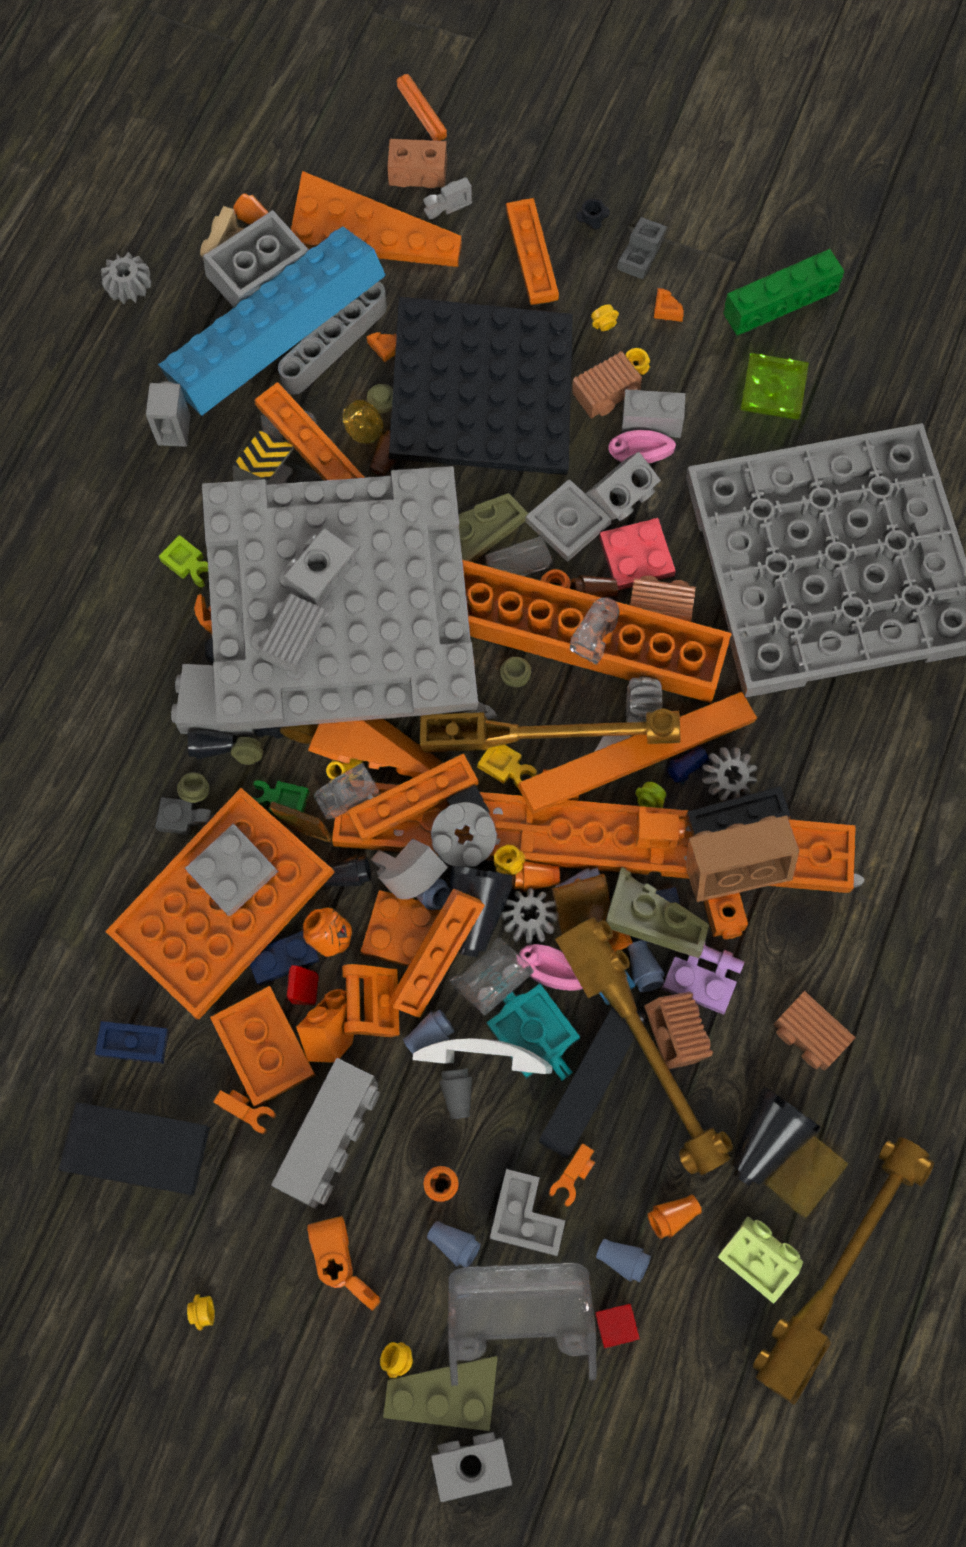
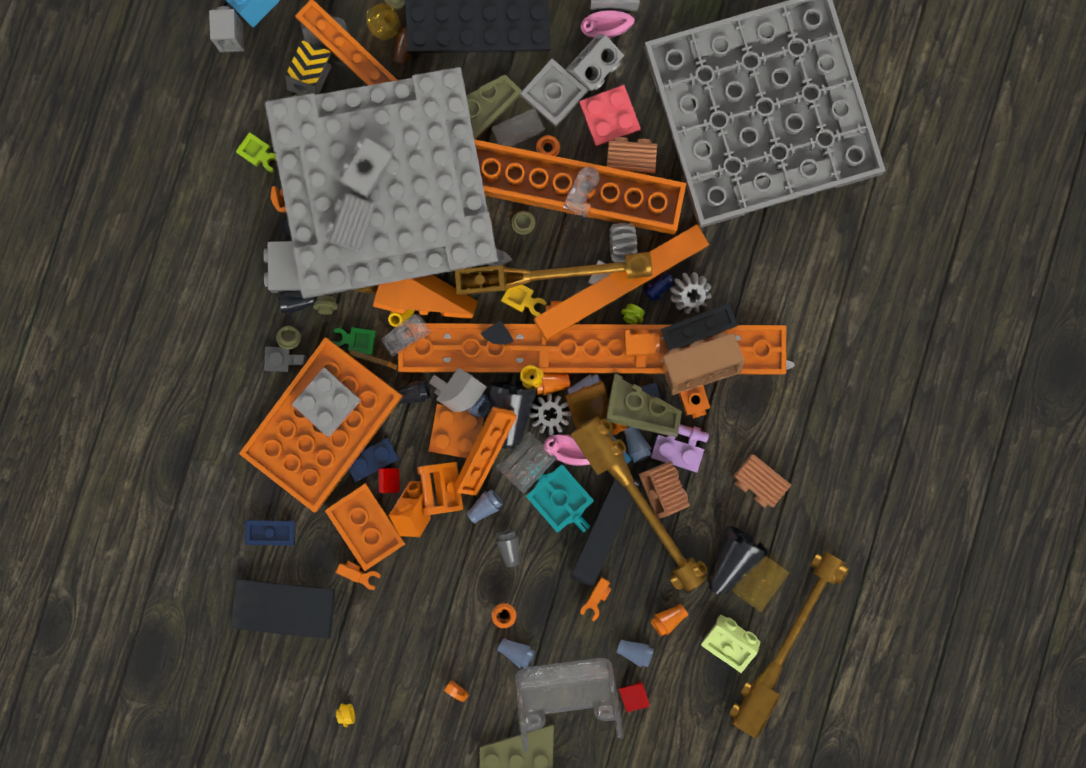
camera: 10 degrees left, 15 degrees up
light grey brick [271,1058,380,1209] -> none
orange head [303,907,352,957] -> none
orange piece [307,1216,353,1288] -> none
orange plate [348,753,479,842] -> none
yellow plate [380,1342,413,1378] -> none
white slope [413,1039,553,1074] -> none
light grey plate [431,802,497,867] -> none
light grey plate [490,1169,565,1256] -> none
reddish brown cone [570,575,618,599] -> none

